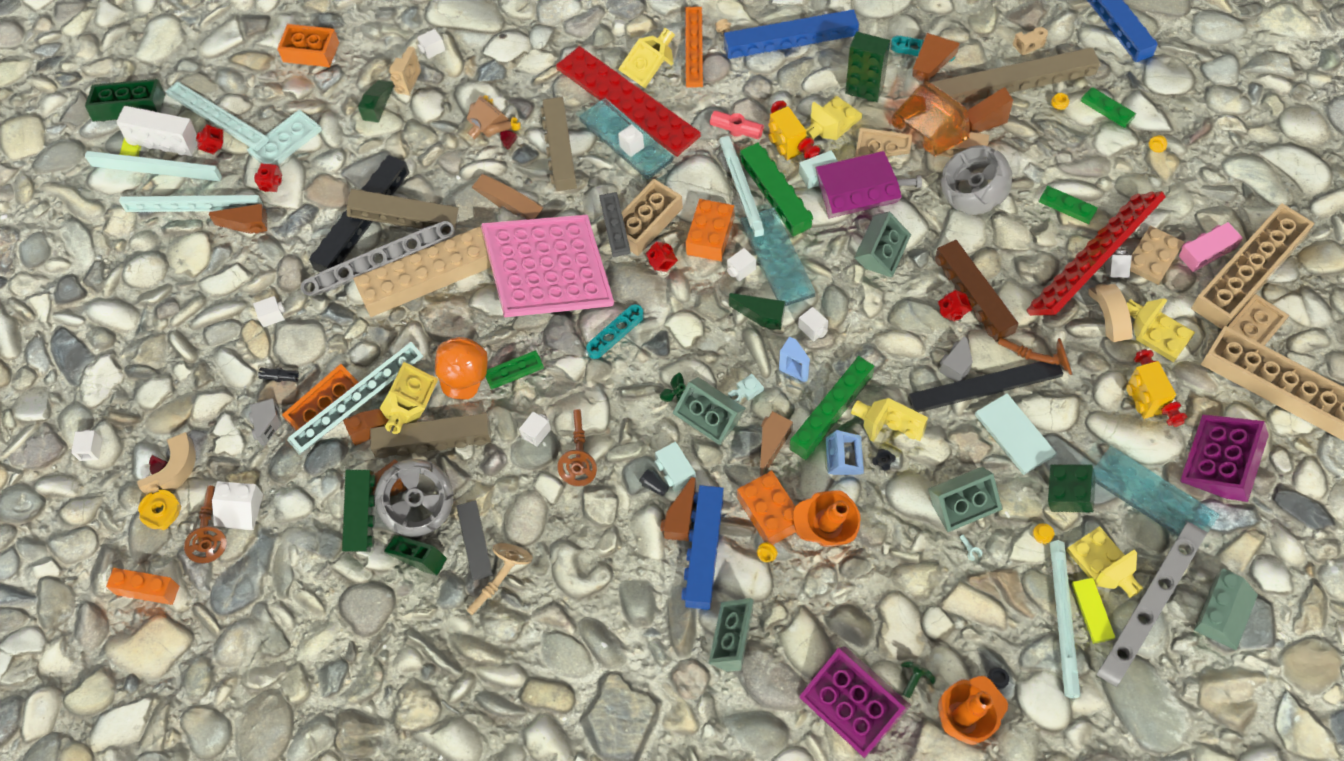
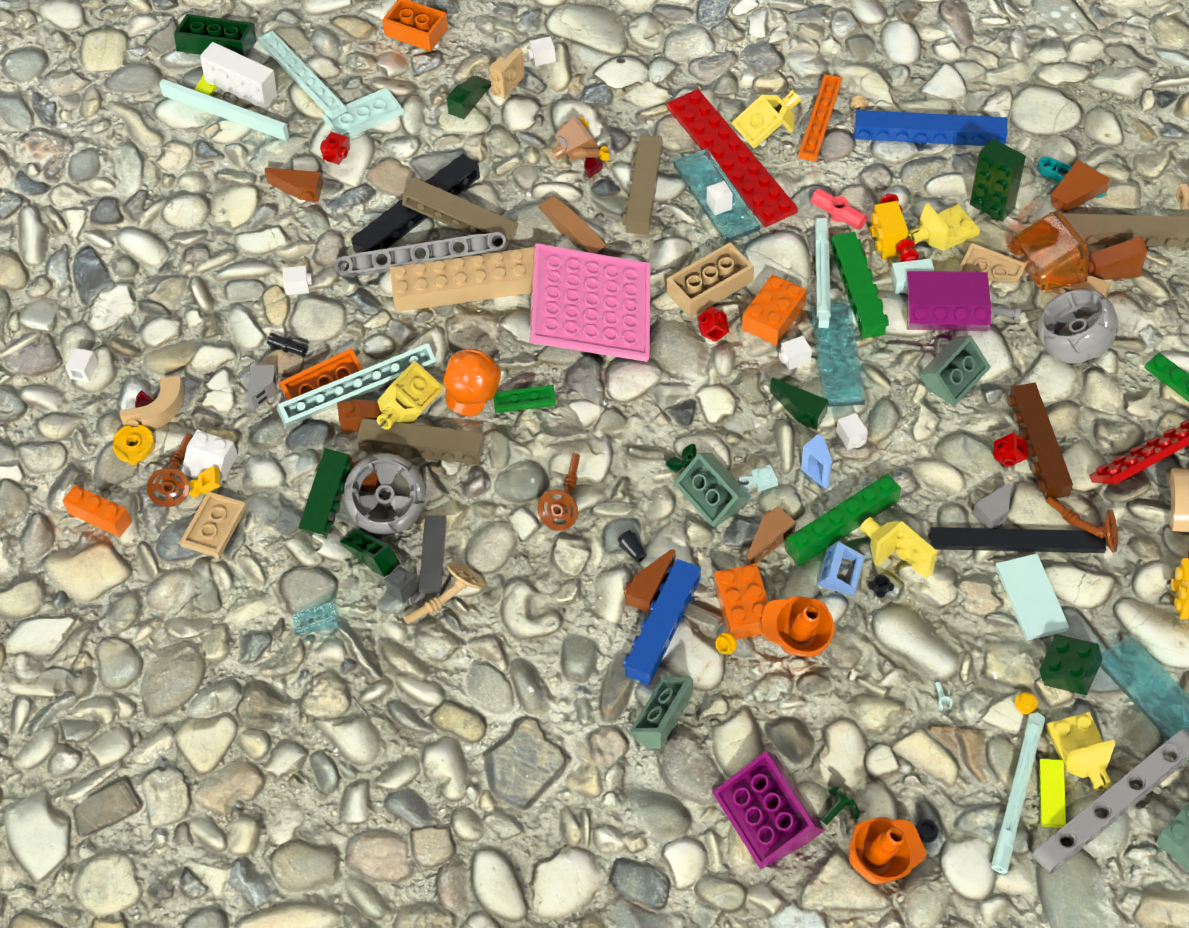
camera: 15 degrees right, 5 degrees down
light aqua tile [119,195,264,212] -> none
red brick [196,124,223,155] -> none
white brick [519,412,551,447] -> none
teal beam [586,304,644,359] -> none
dark grey tile [599,192,631,257] -> none
light aqua brick [654,442,696,492] -> none
sand green slope [928,467,1003,532] -> none
none -> tan plate [180,491,247,558]
none -> yellow plate [188,466,221,498]
none -> clear light blue slope [293,602,339,635]
none -> dark grey brick [384,565,418,604]

